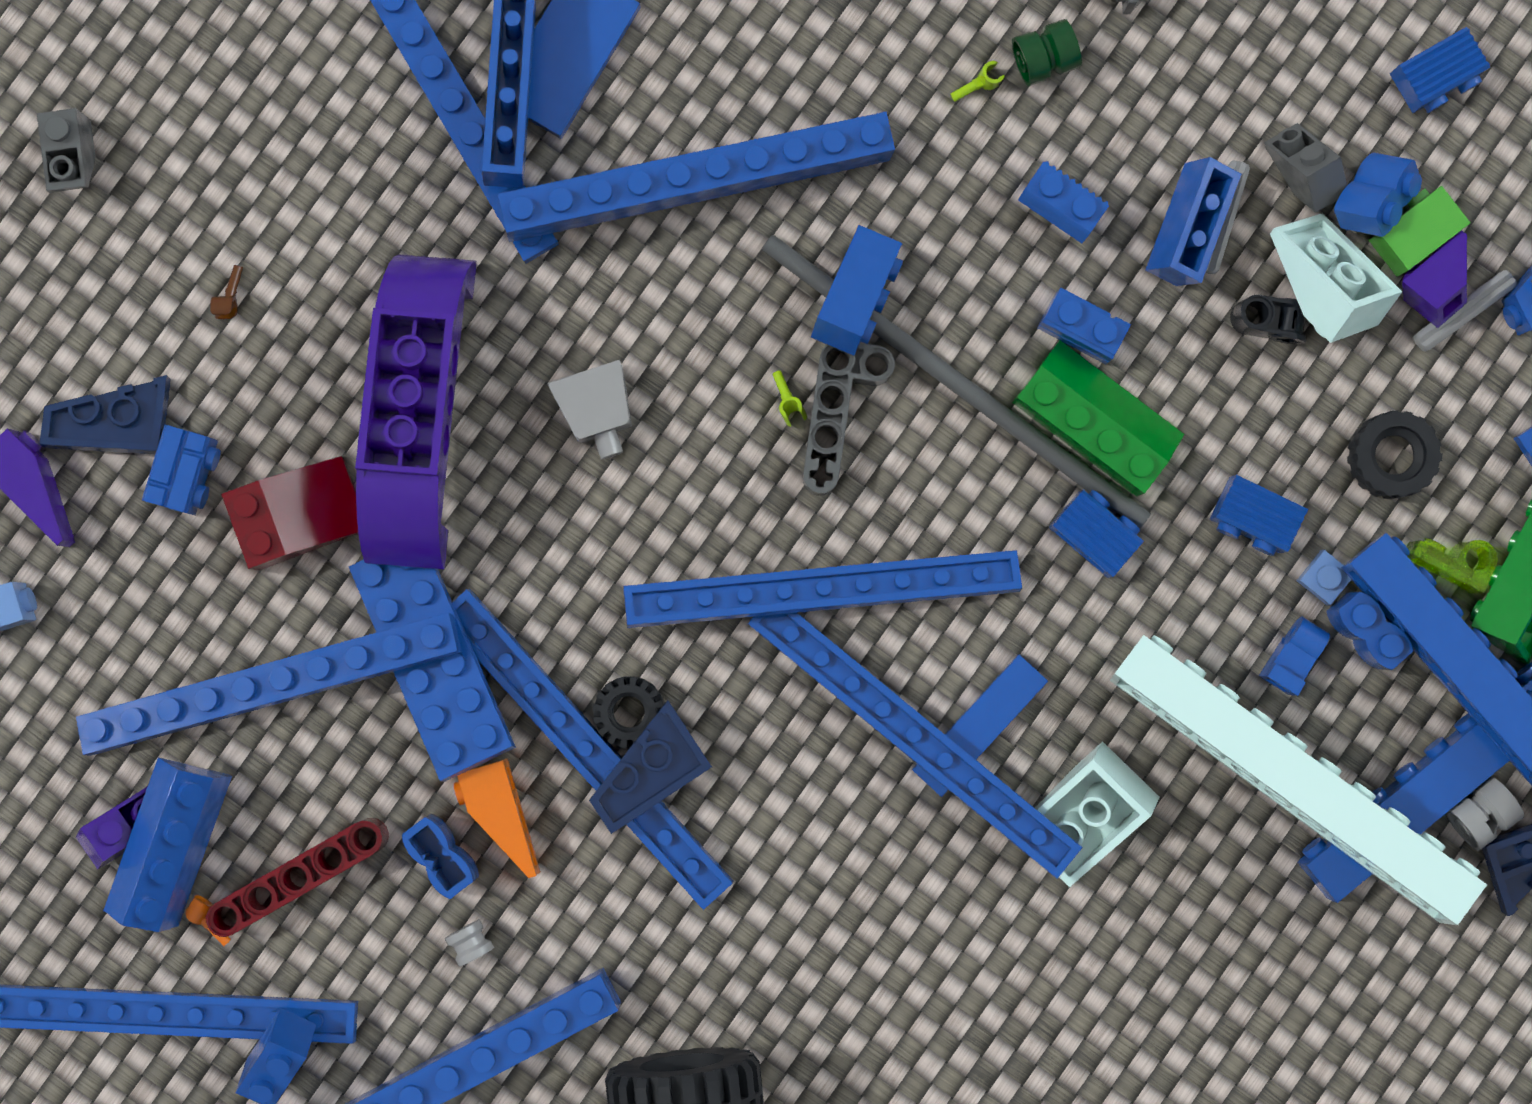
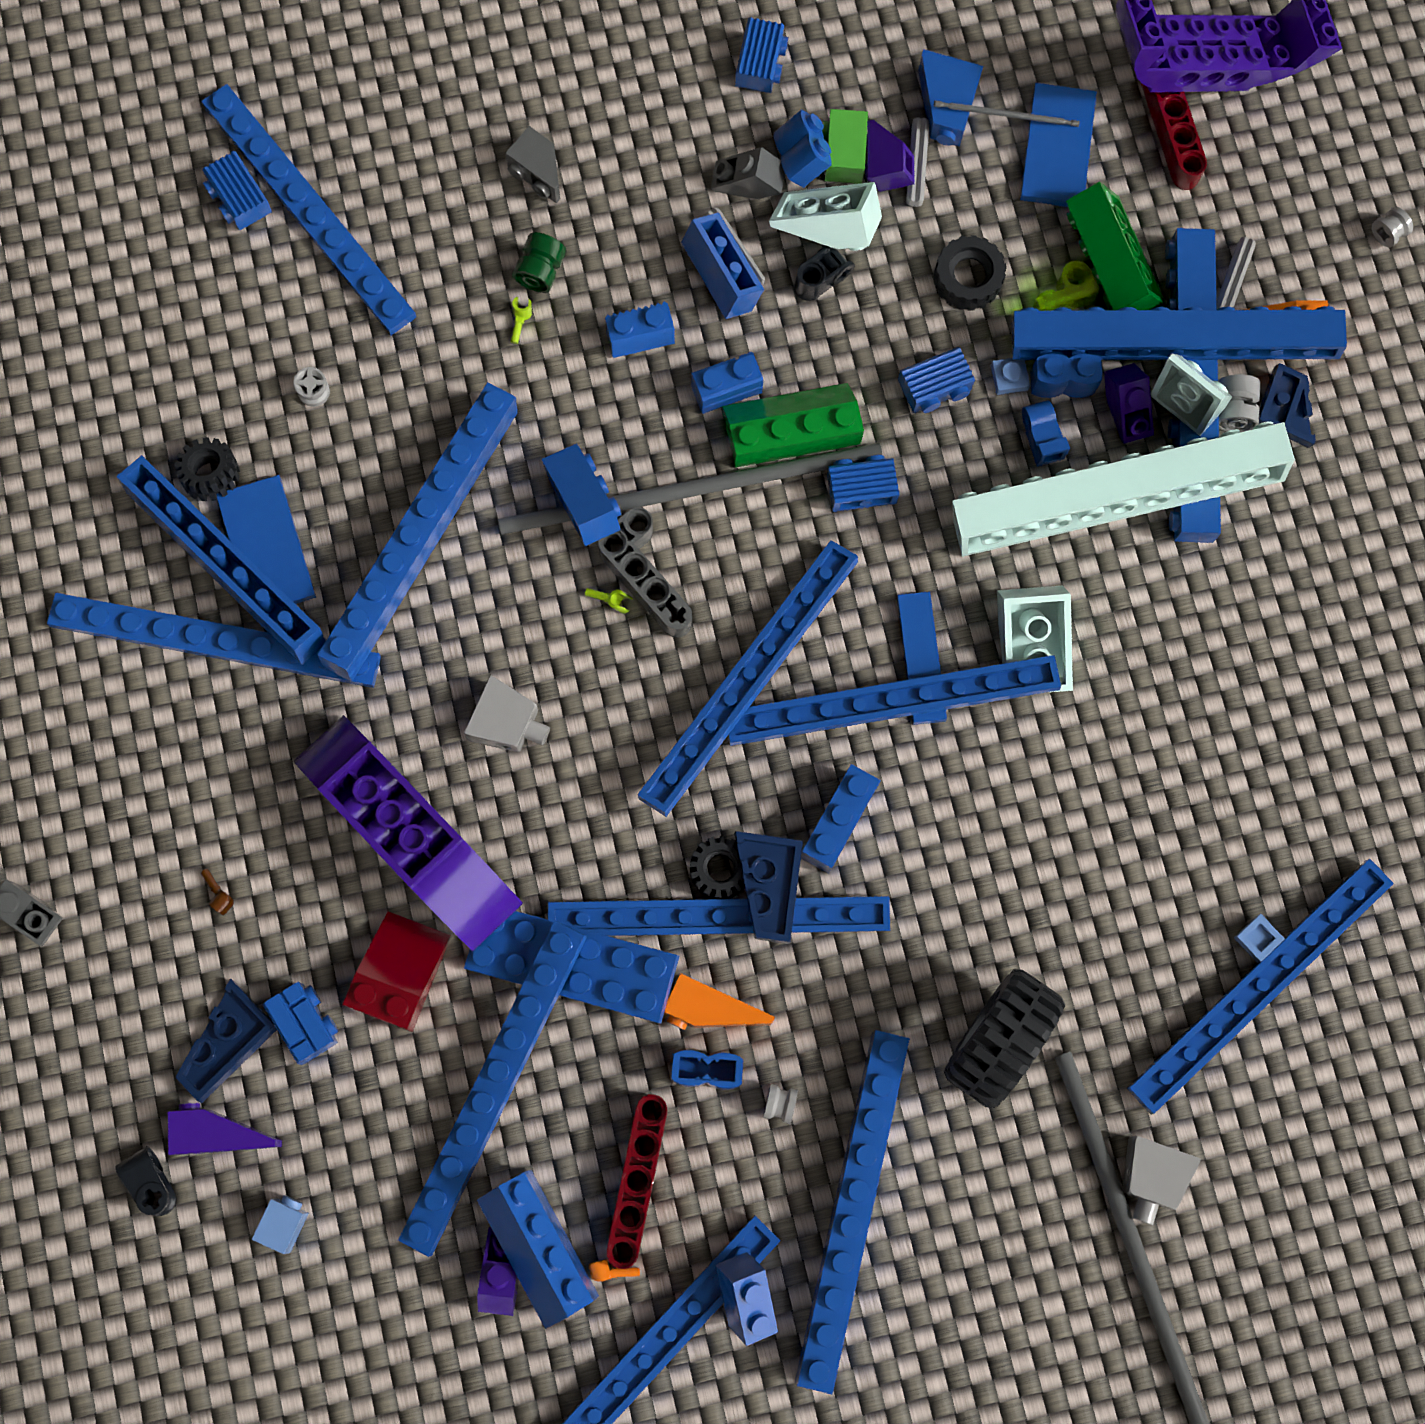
camera: 50 degrees left, 10 degrees down
none -> blue brick [801,764,881,874]
none -> dark purple slope [1104,363,1154,444]
none -> light aqua slope [1151,353,1232,436]

